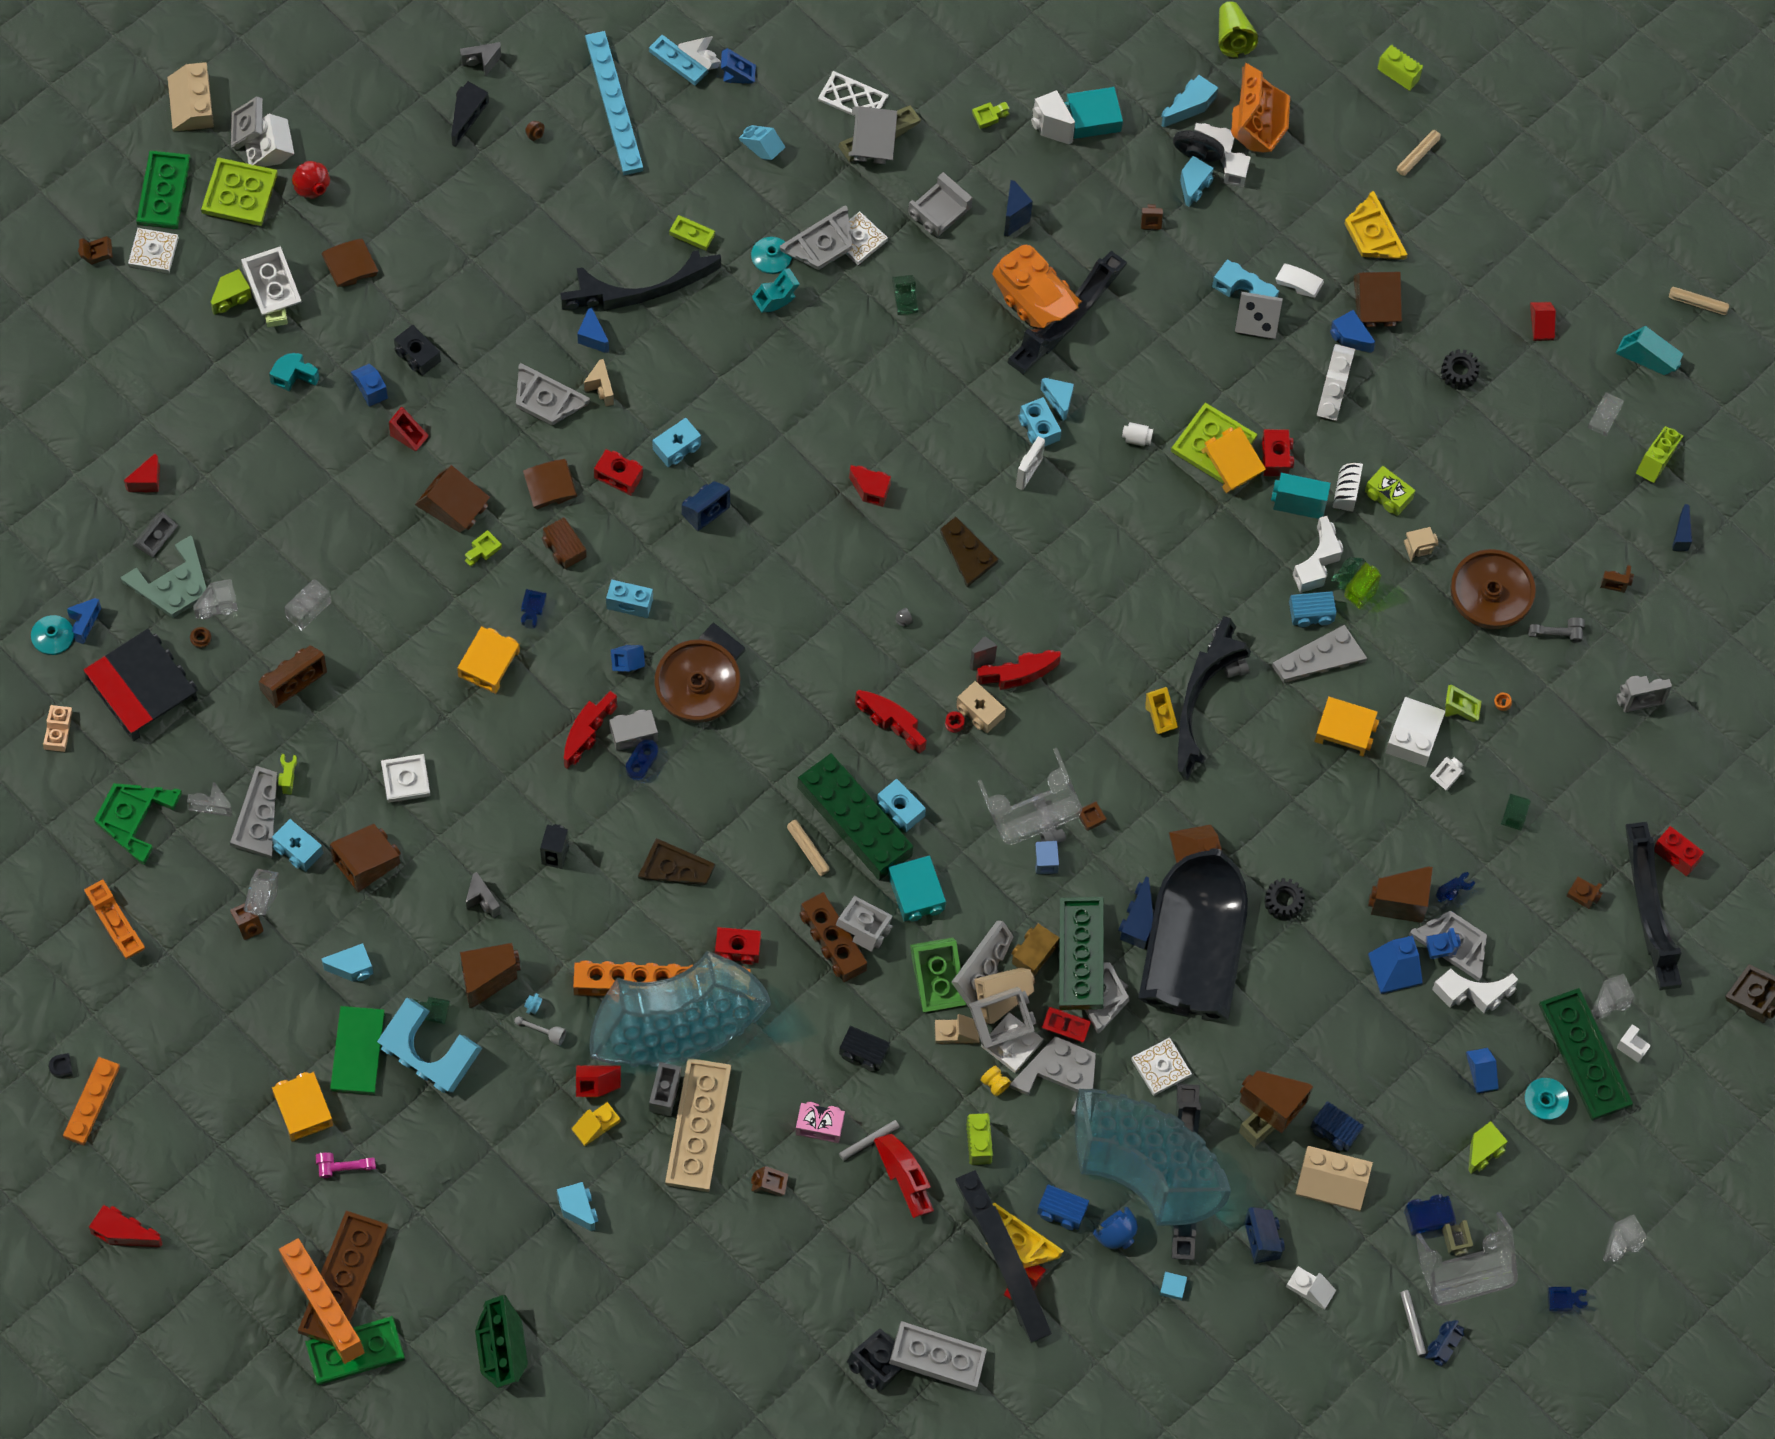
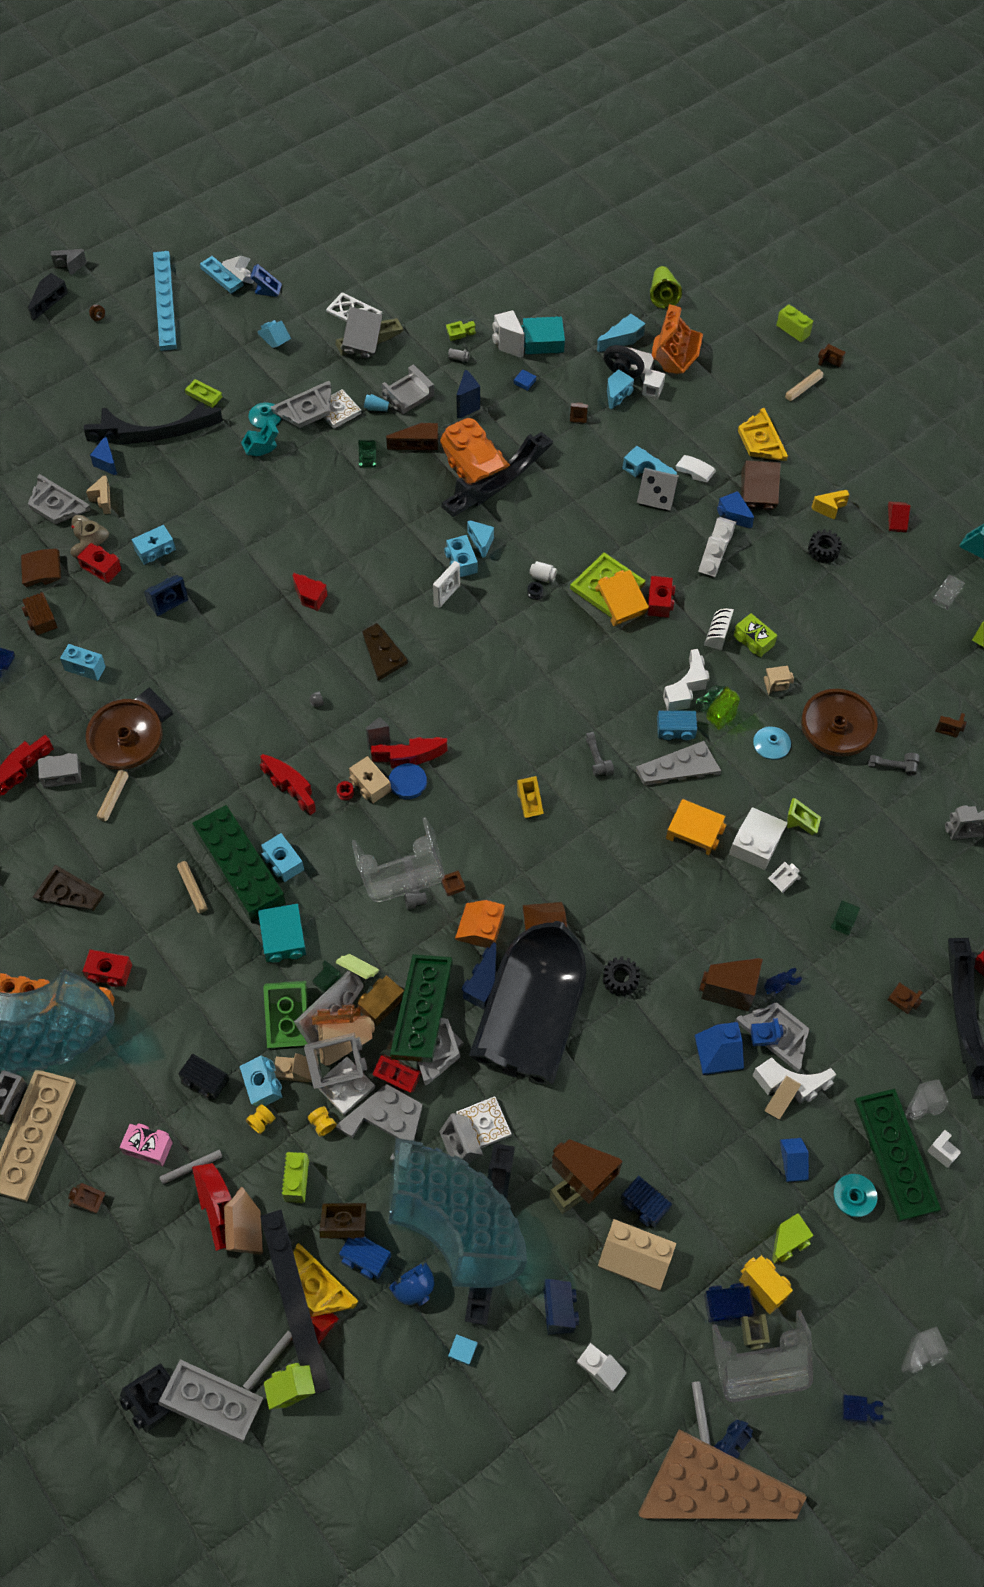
camera: 10 degrees right, 5 degrees down
blue panel [611,645,645,671] -> none
clear blue plate [626,739,658,780] -> none
reddish brown brick [799,892,867,982] -> none
light grey plate [836,896,893,952] -> none
medium blue panel [1035,841,1059,874] -> none
black slope [1178,616,1251,781] -> none
teal brick [1271,473,1331,519] -> none
orange hinge [1494,692,1512,711] -> none
none -> dark tan head [70,515,109,558]
none -> tan axle [97,770,128,822]
none -> medium nougat tile [224,1187,263,1255]
none -> medium azure brick [240,1056,282,1107]
none -> light grey bar [243,1331,293,1391]
none -> yellow wheel [246,1104,276,1134]
none -> lime brick [264,1363,315,1410]
none -> clear green panel [312,960,341,993]
none -> clear orange plate [312,1004,361,1025]
none -> dark brown plate [319,1203,367,1239]
none -> yellowish green piece [336,954,379,979]
none -> medium azure cone [364,394,389,412]
none -> reddish brown slope [386,423,438,450]
none -> blue tile [389,763,427,799]
none -> light grey slope [439,1113,483,1170]
none -> light grey pin [448,348,470,363]
none -> orange slope [455,900,505,948]
none -> blue tile [514,369,537,391]
none -> black bush [527,582,543,600]
none -> medium nougat wing [638,1429,807,1519]
none -> yellow brick [739,1255,793,1315]
none -> medium azure dish [753,727,791,760]
none -> tan piece [765,1076,801,1120]
none -> yellow slope [812,490,849,519]
none -> reddish brown bracket [818,344,846,367]

